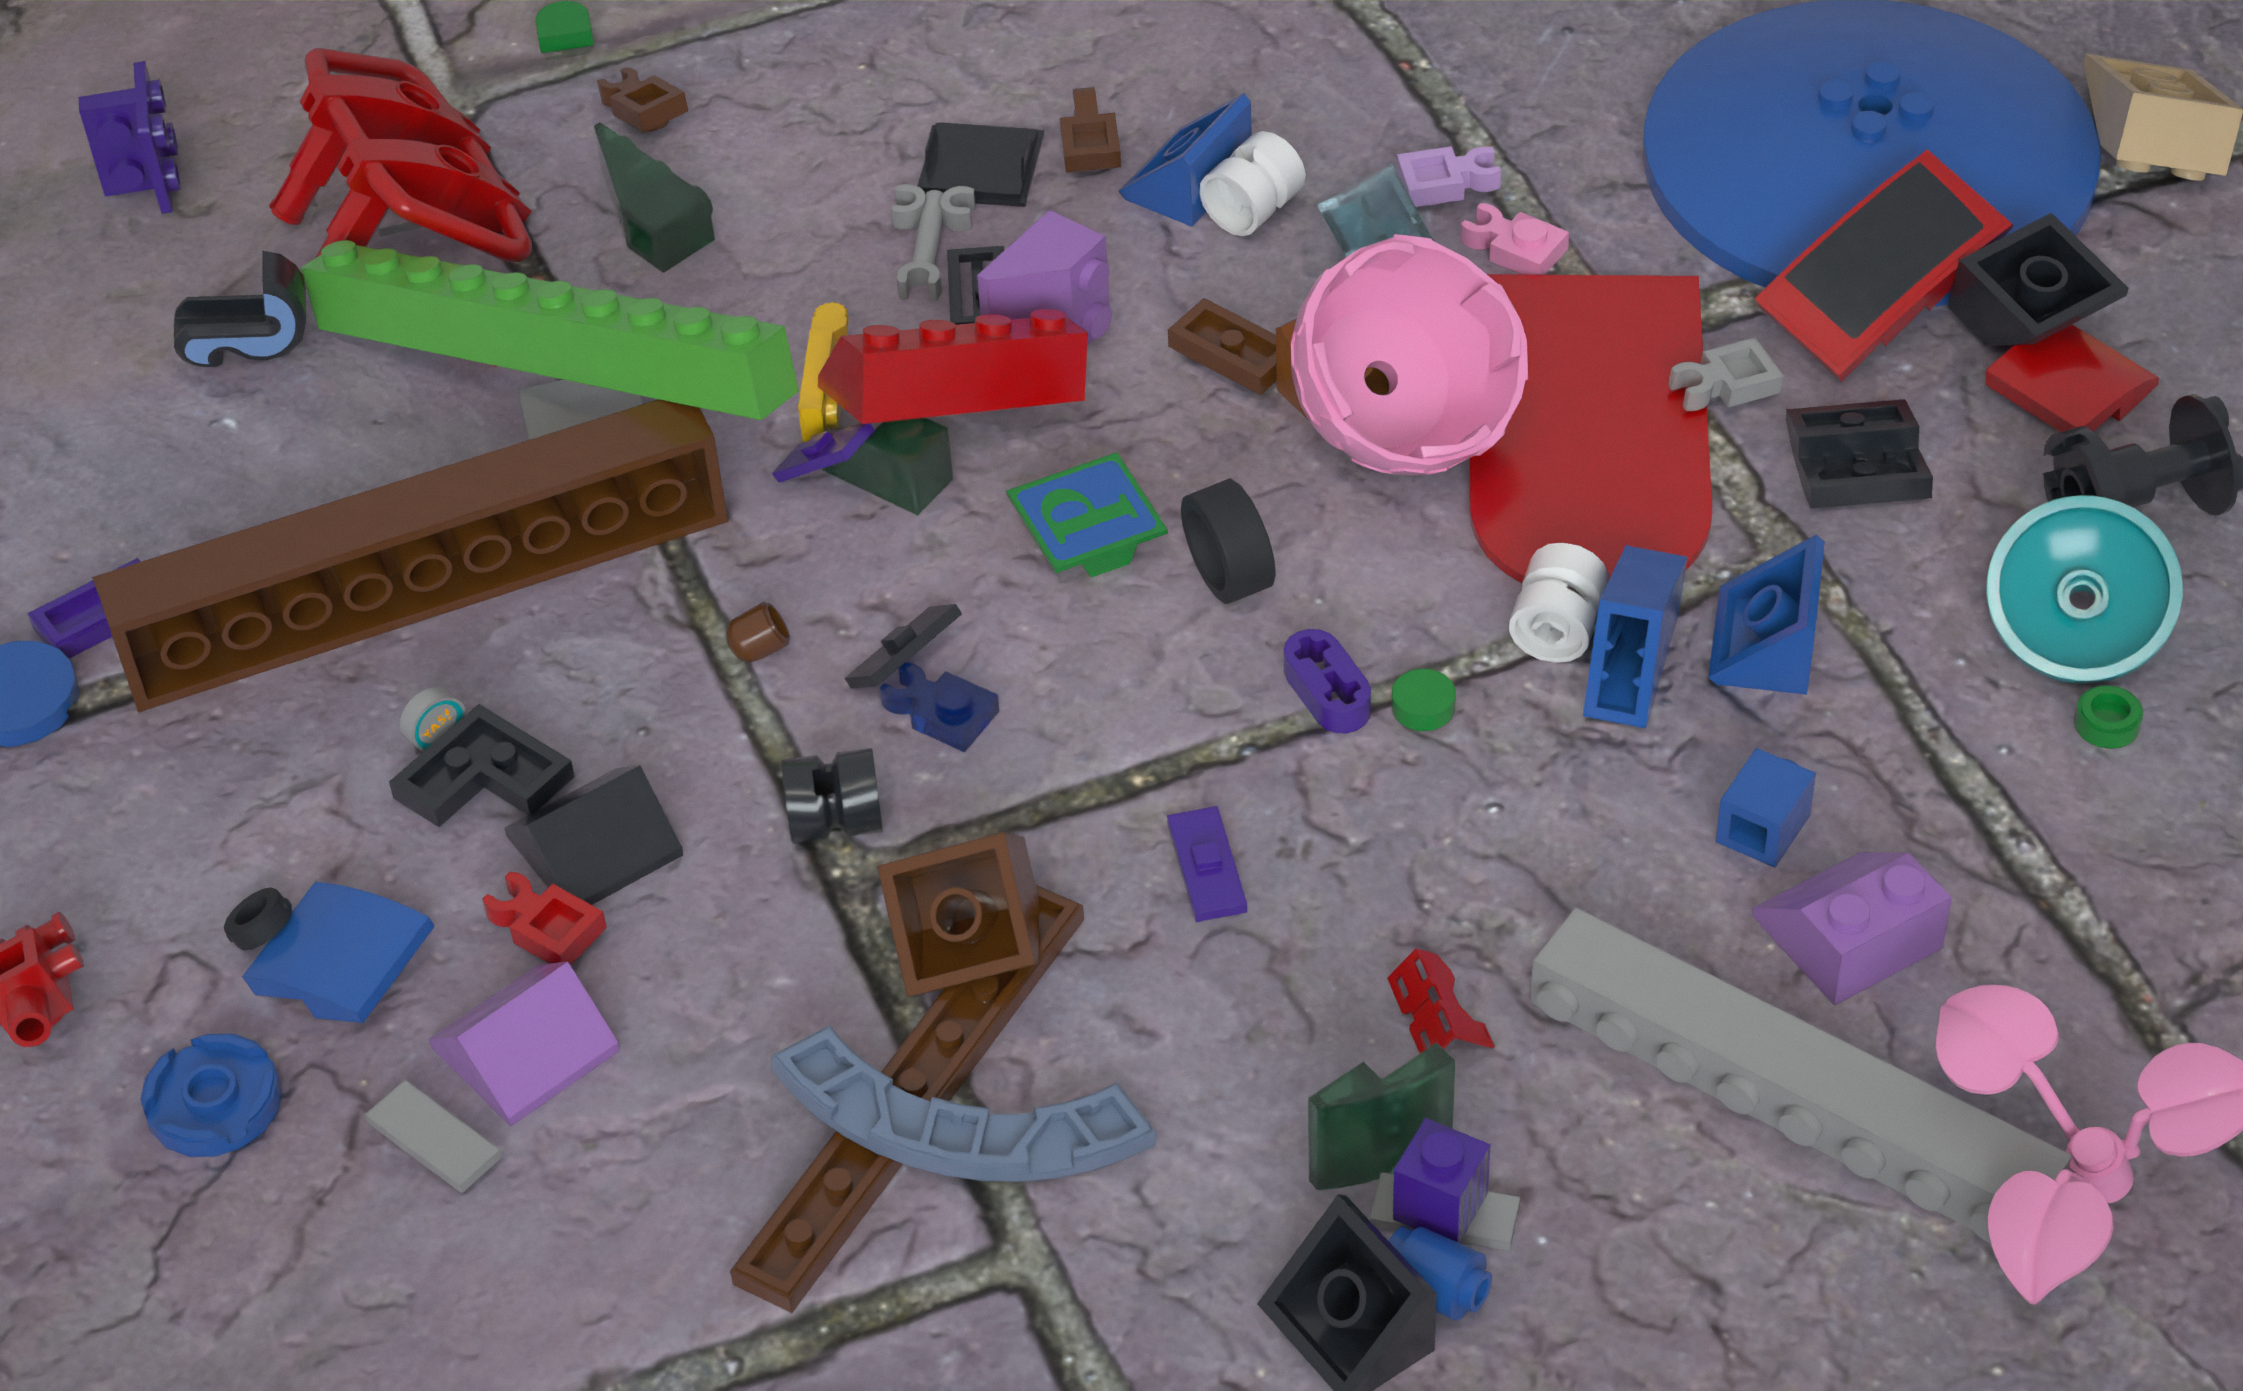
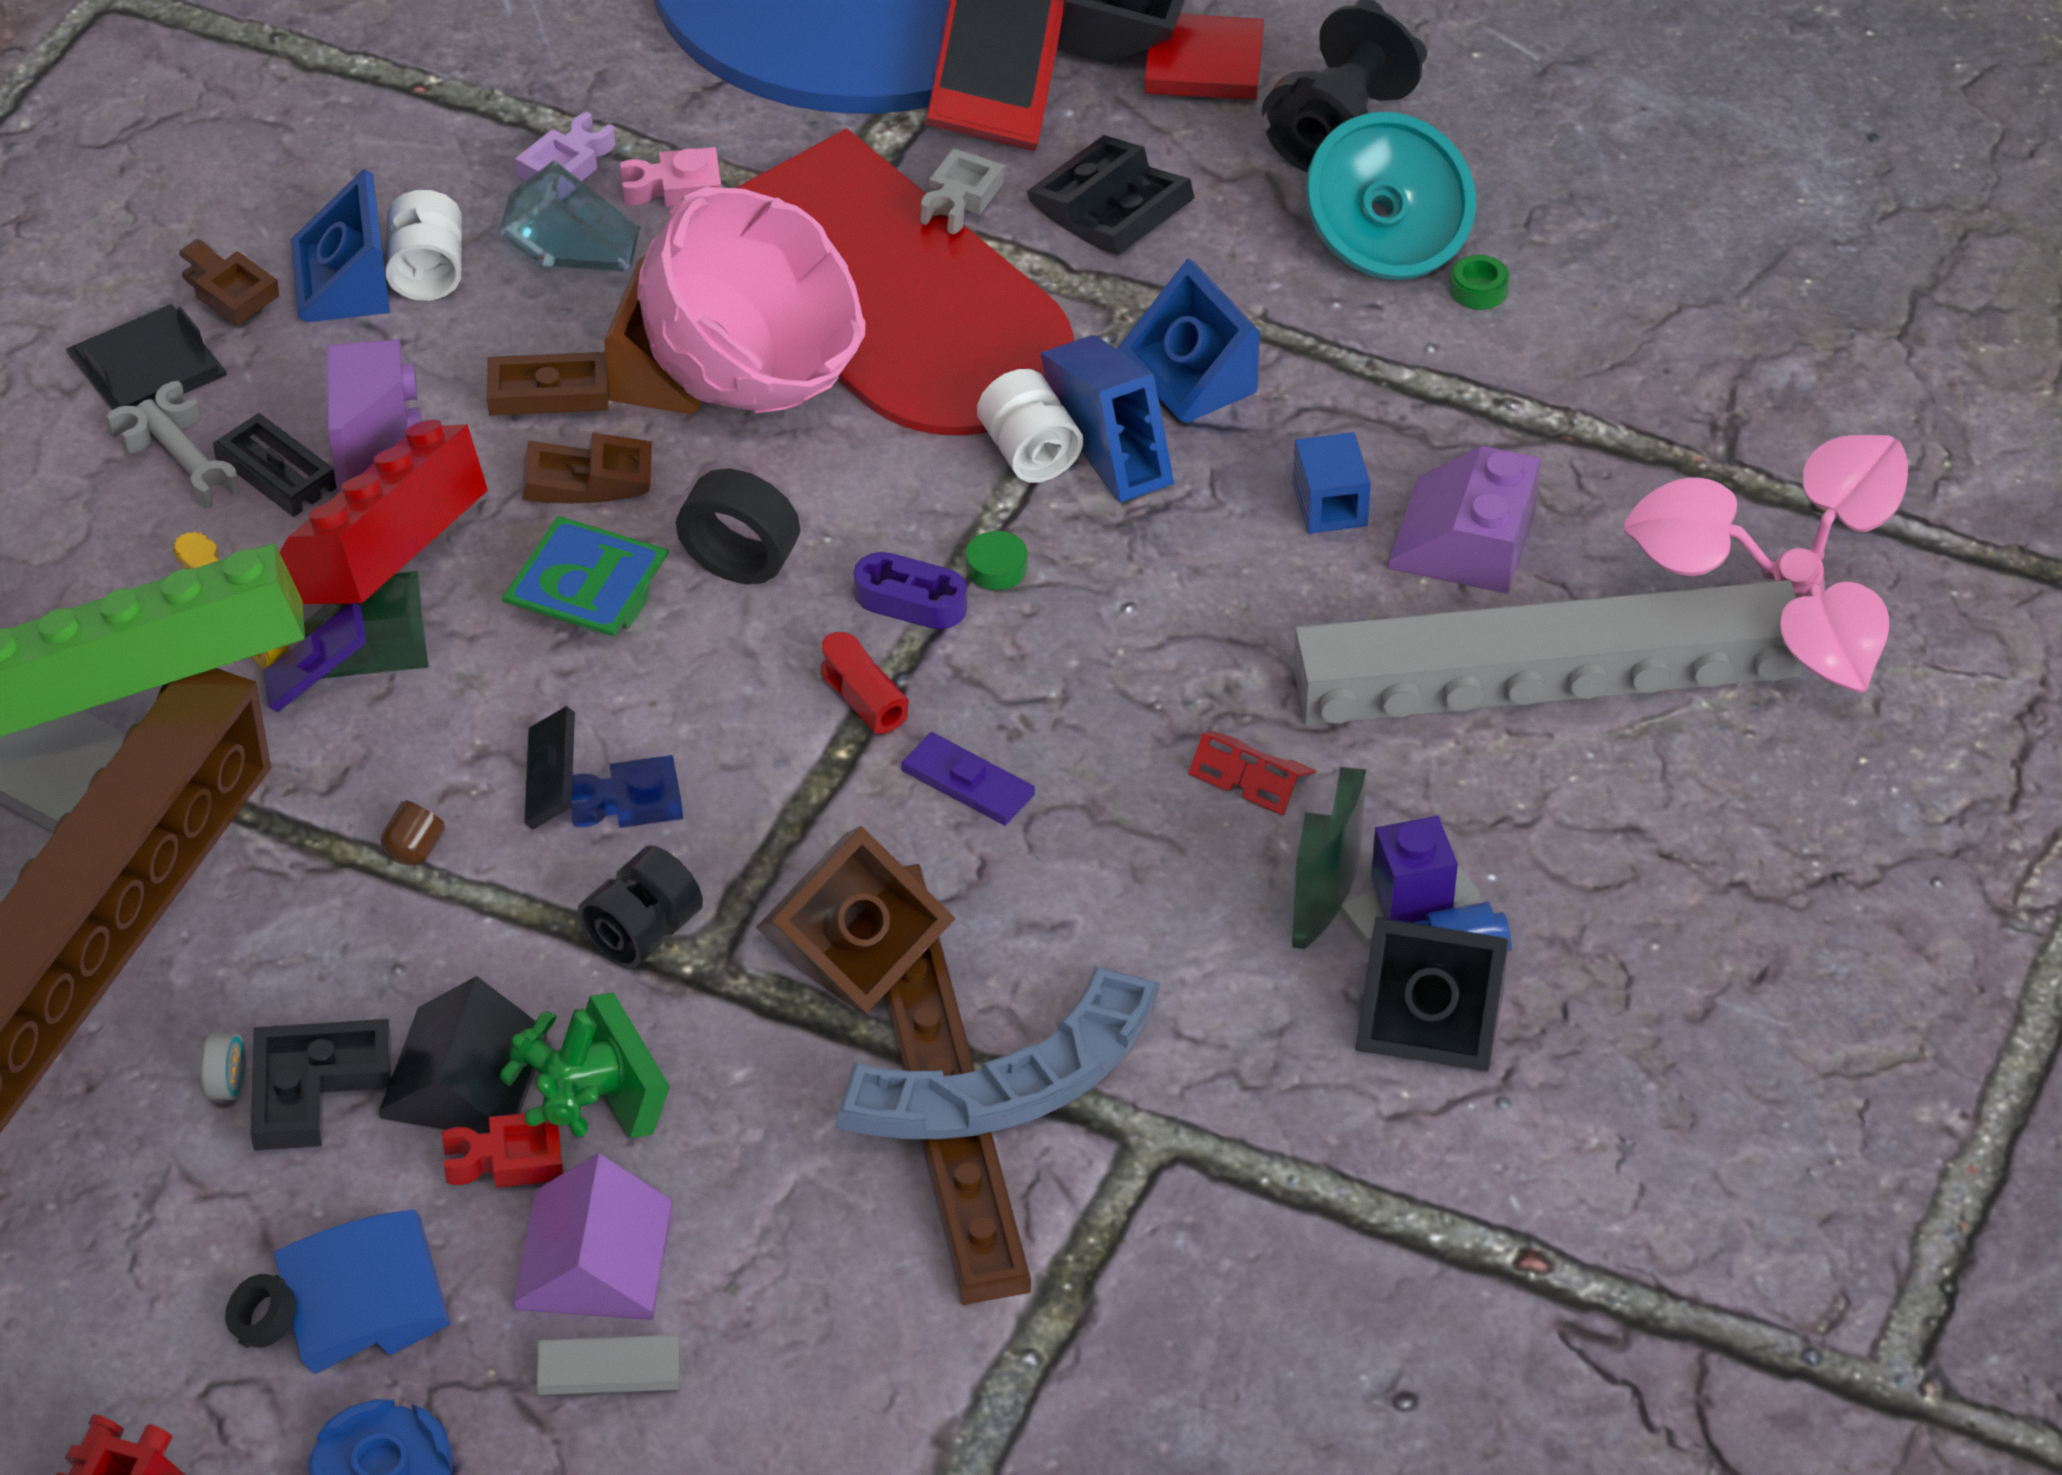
camera: 45 degrees left, 0 degrees up
none -> green piece [500,992,670,1138]
none -> reddish brown slope [522,432,652,504]
none -> red bar [820,632,909,734]

